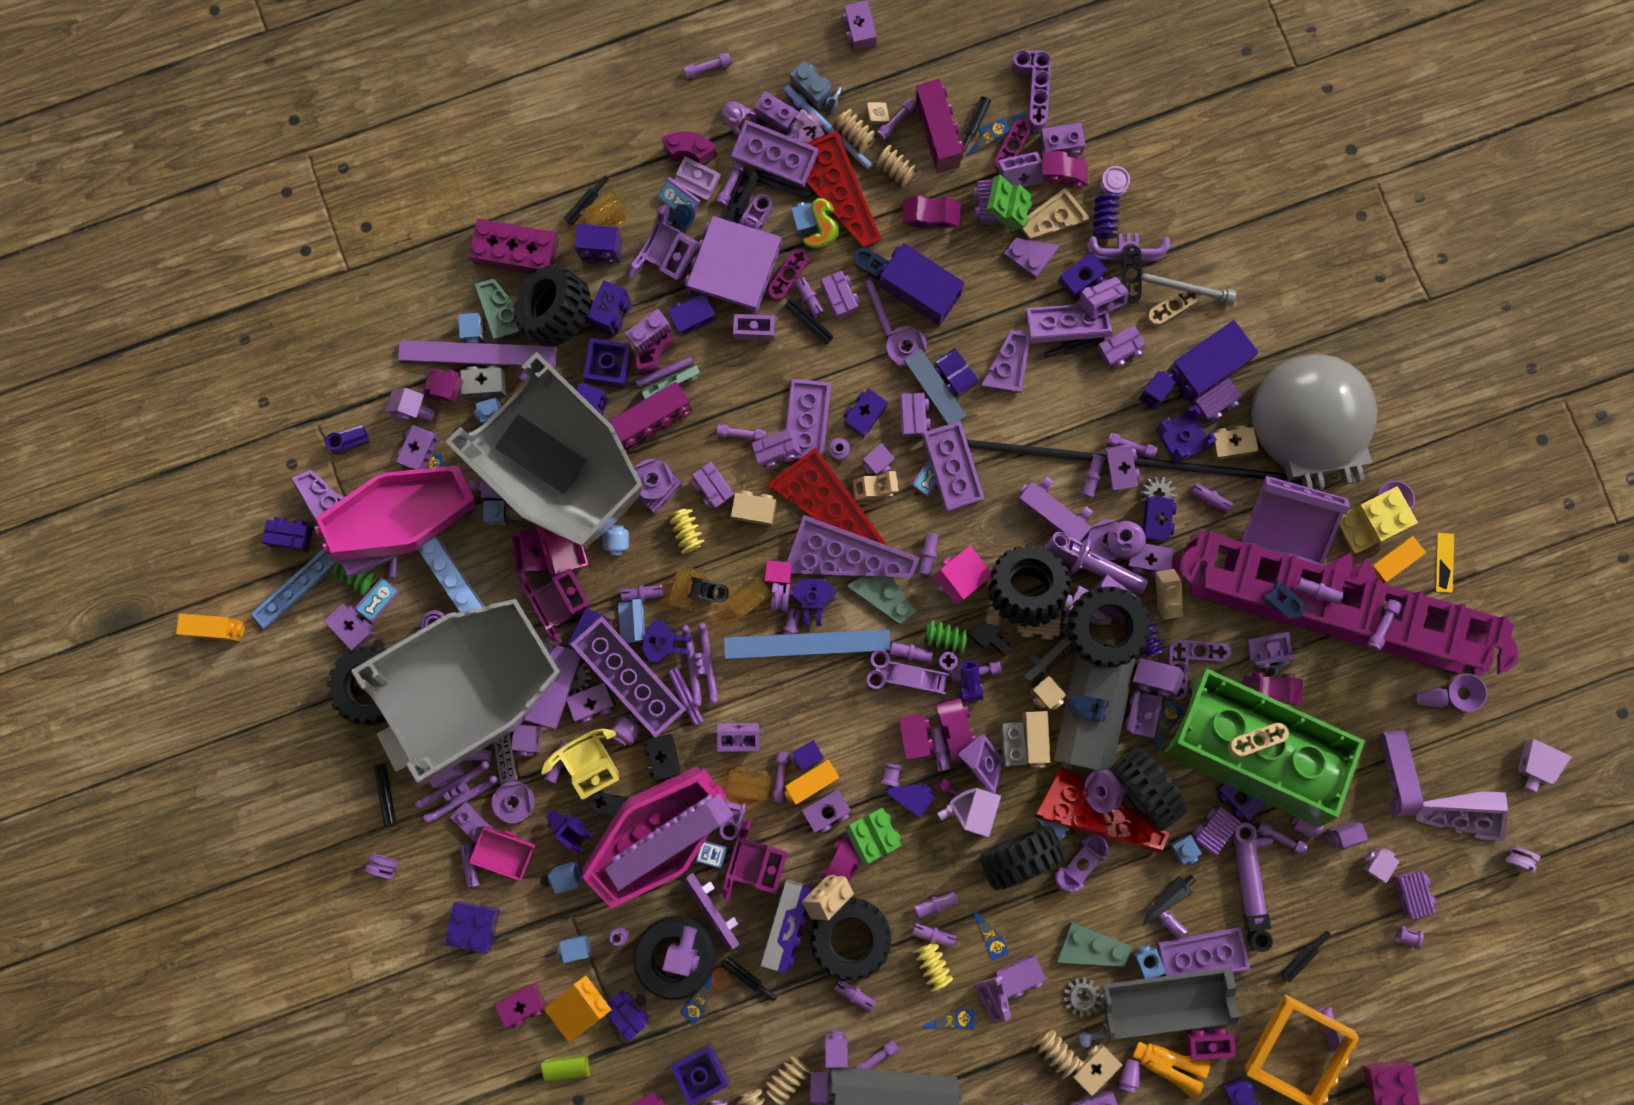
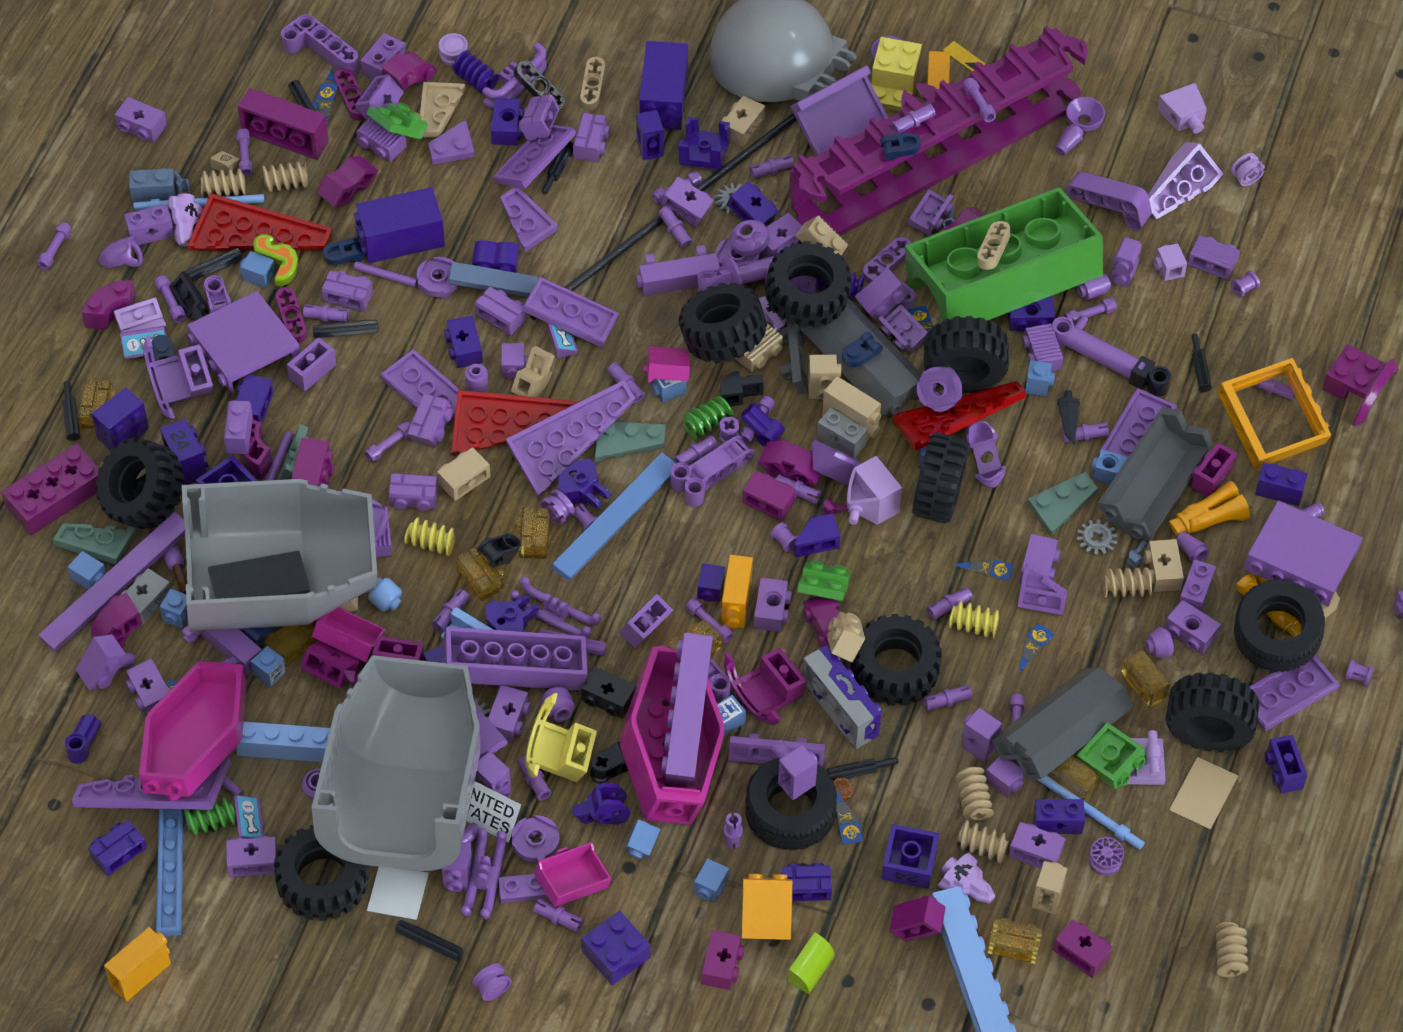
camera: 60 degrees left, 25 degrees down
medium lavender tile [730,119,819,187] -> none
dark pink panel [765,560,791,585] -> none
medium lavender pin [914,891,958,918] -> none
light grey piece [1141,273,1236,306] -> none
medium lavender brick [1191,377,1242,423] -> none

